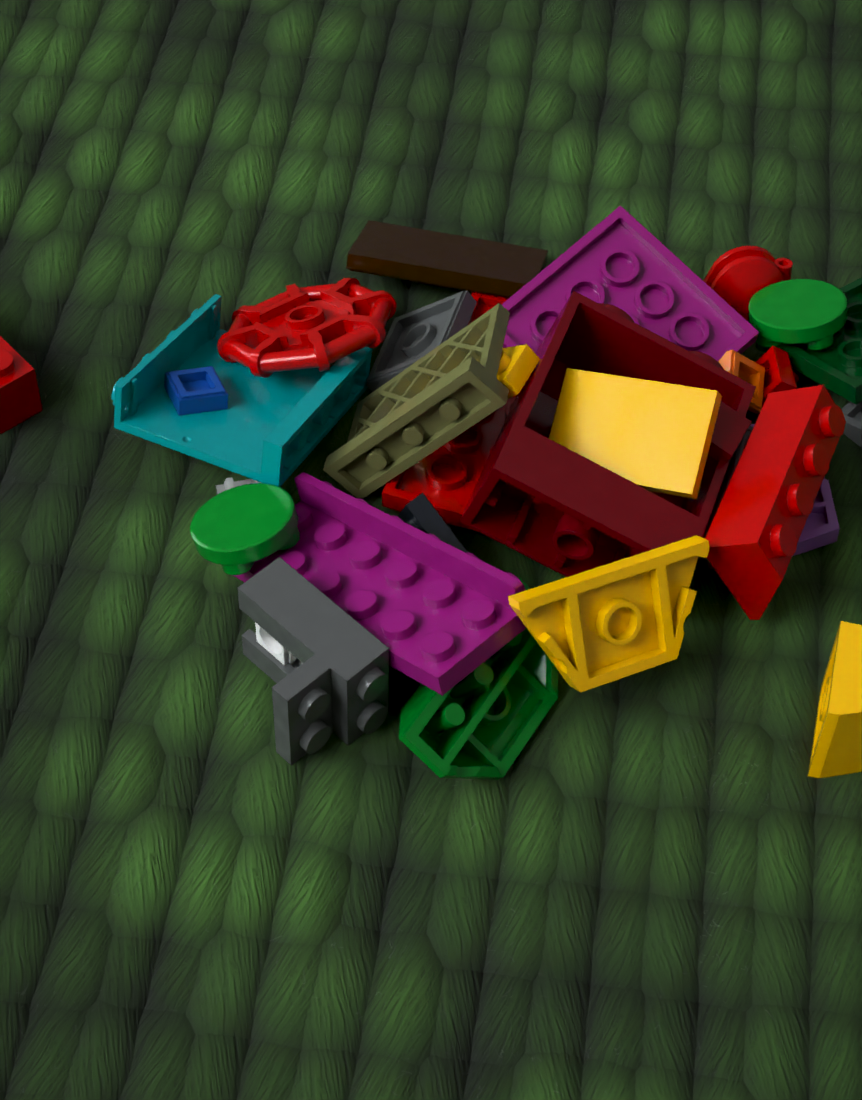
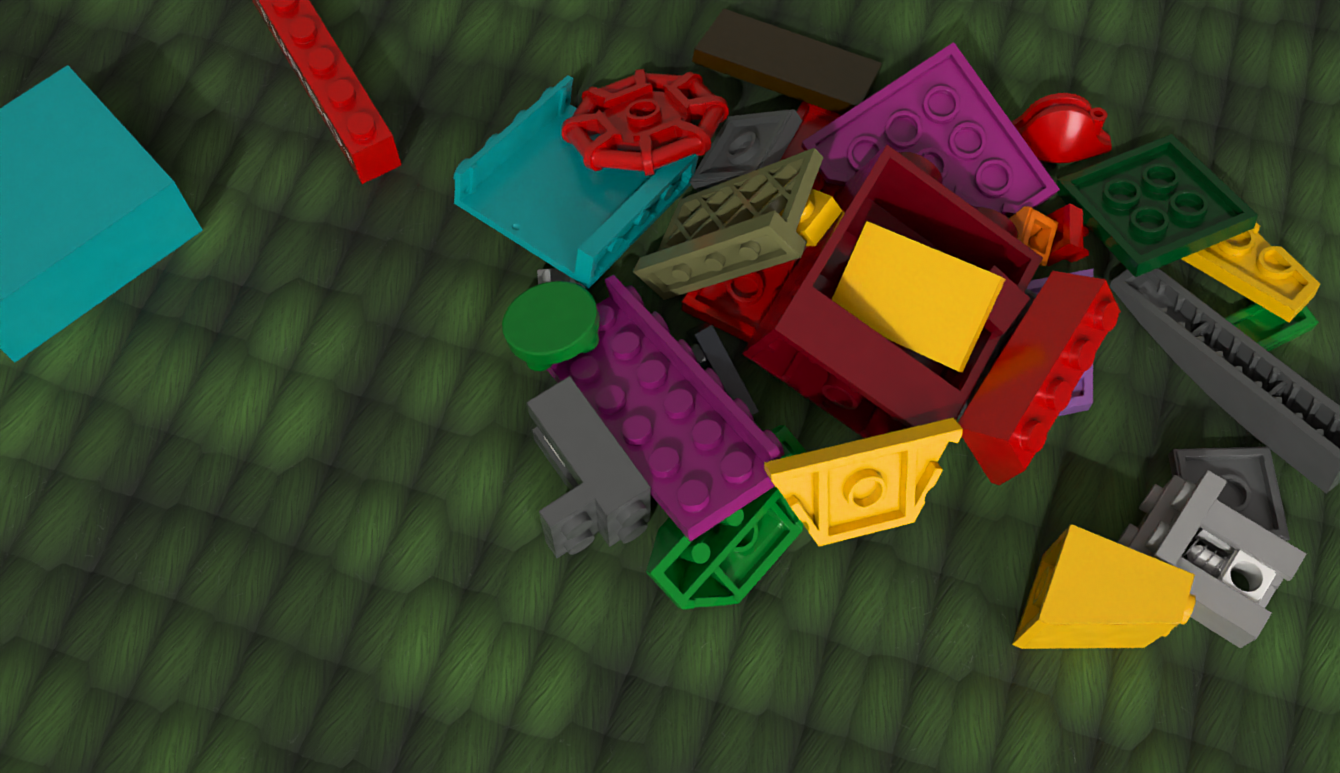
camera: 10 degrees right, 15 degrees up
blue tile [164,366,228,415] -> none
green tile [748,279,847,350] -> none

